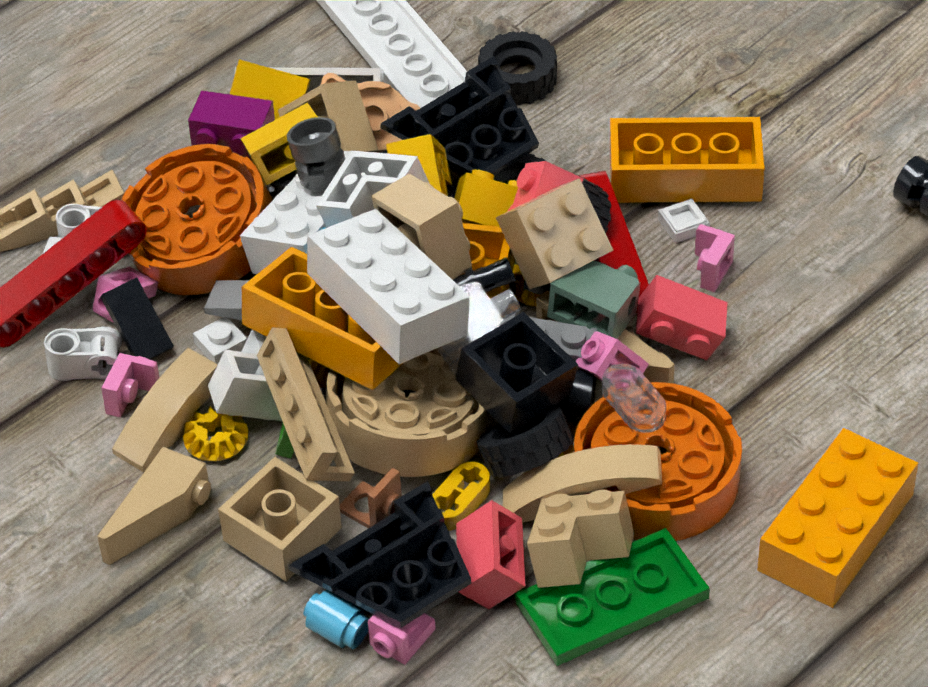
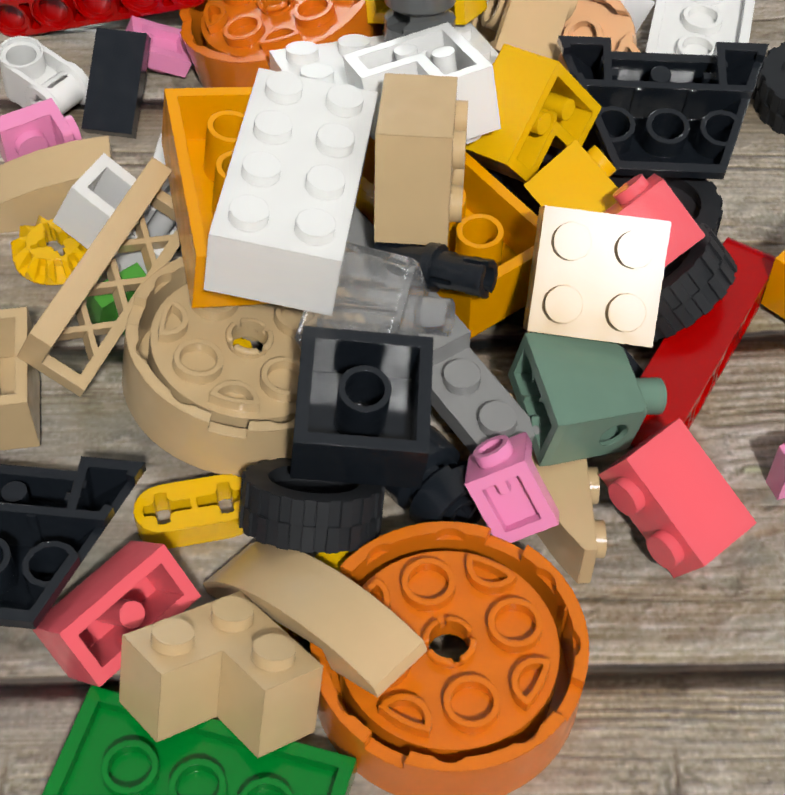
camera: 40 degrees right, 5 degrees up
nougat bracket [340,468,402,528] -> none
clear plate [602,363,666,433] -> none

